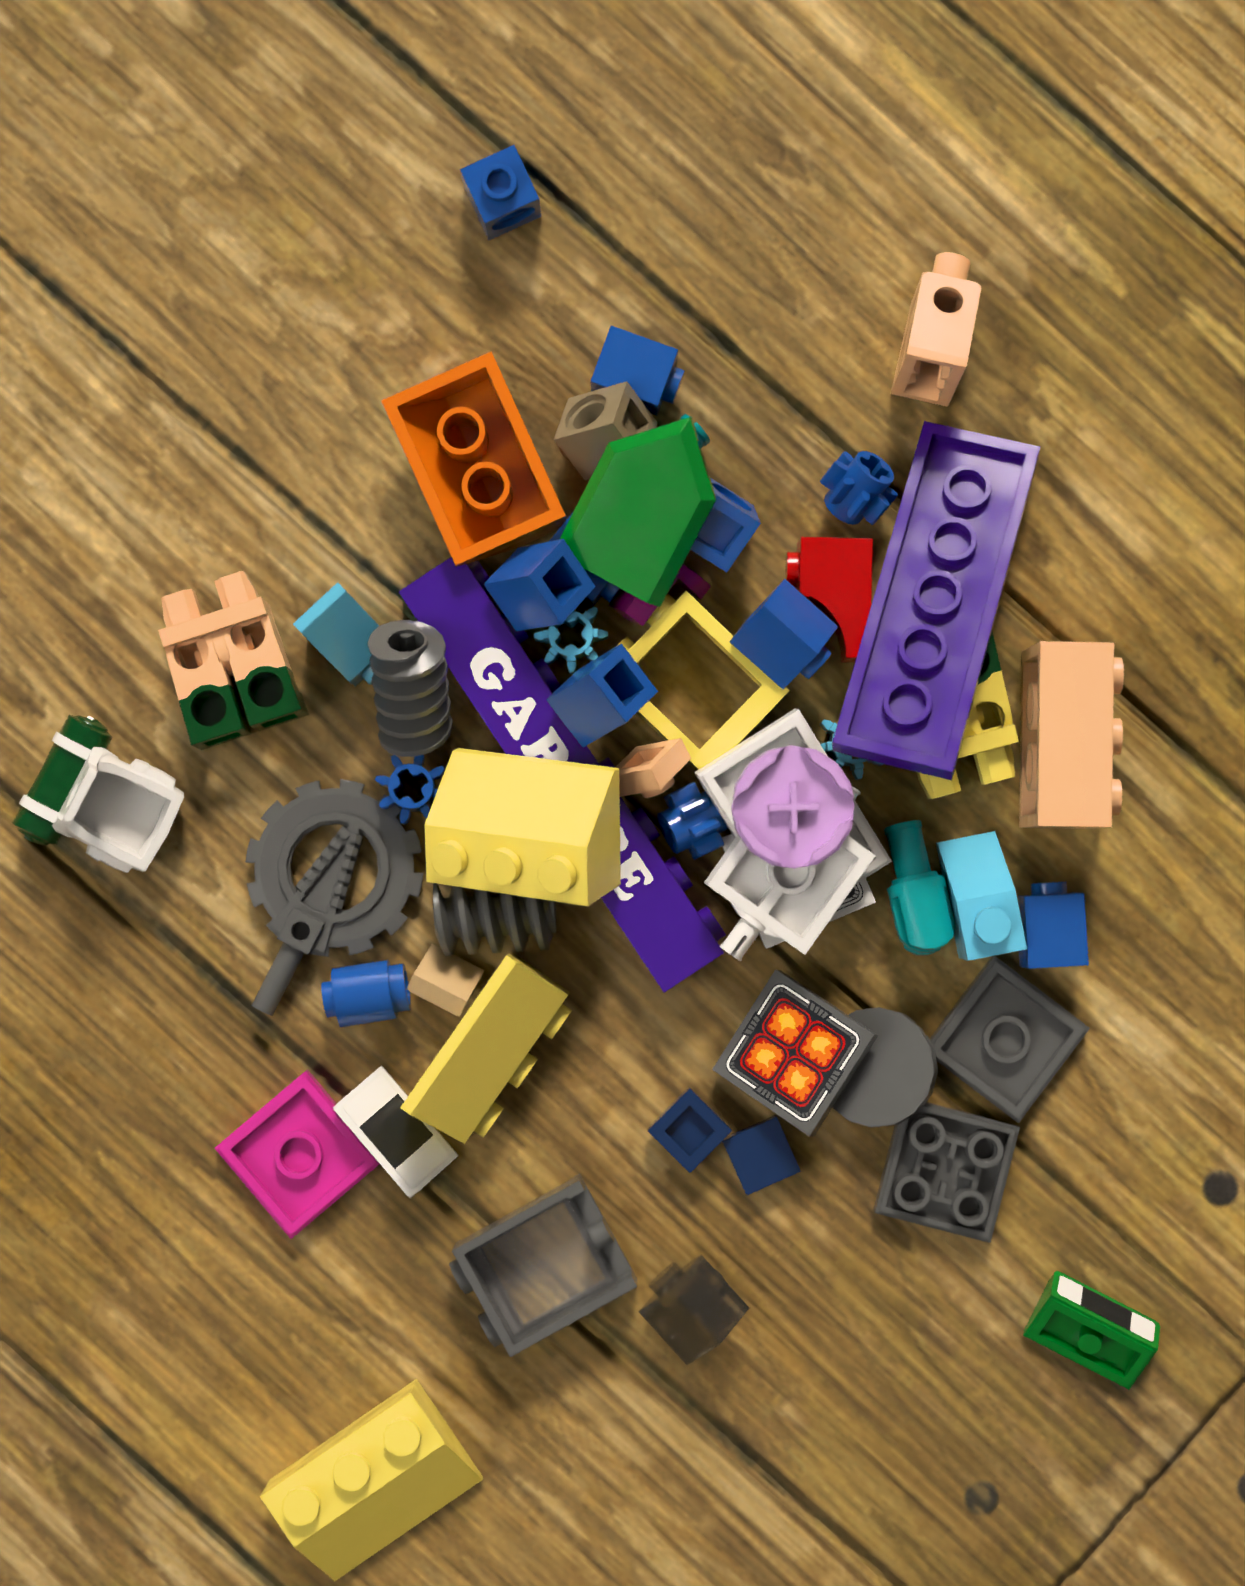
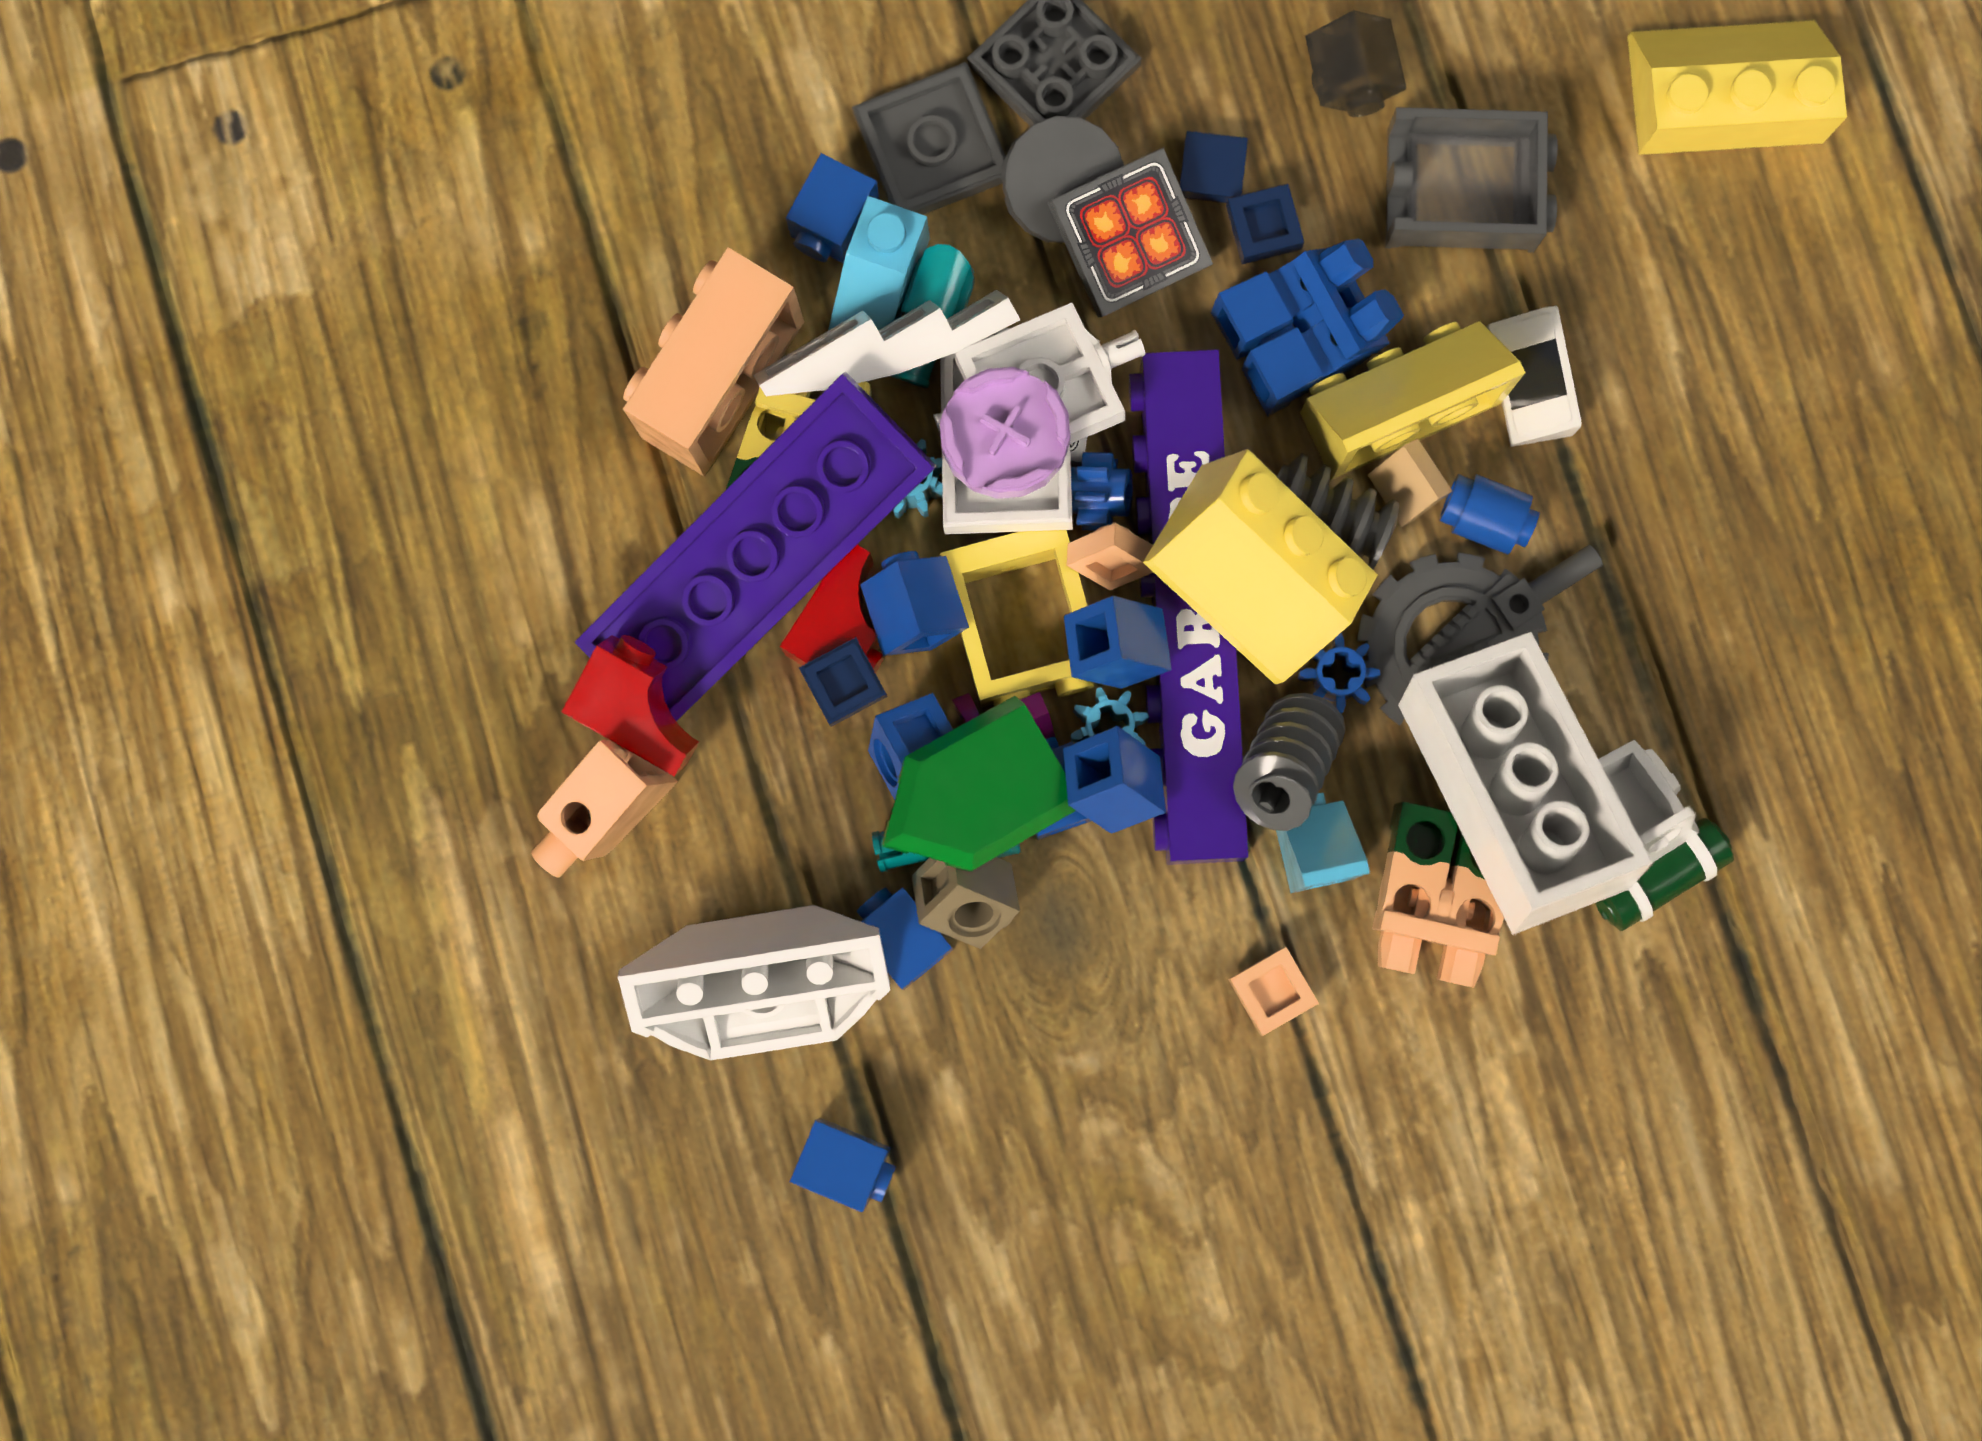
camera: 145 degrees left, 5 degrees down
dark pink tile [215,1070,380,1239] -> none
orange slope [381,351,566,567] -> none
blue brick [460,145,542,241] -> none
blue gear [820,451,898,525] -> none
none -> red arch [561,635,699,777]
none -> white wedge [618,905,890,1060]
none -> white slope [753,290,1020,396]
none -> blue brick [790,1118,896,1213]
none -> dark blue tile [799,637,888,727]
none -> blue hips [1211,238,1404,417]
none -> light nougat plate [1228,947,1319,1036]
none -> white brick [1398,632,1653,935]

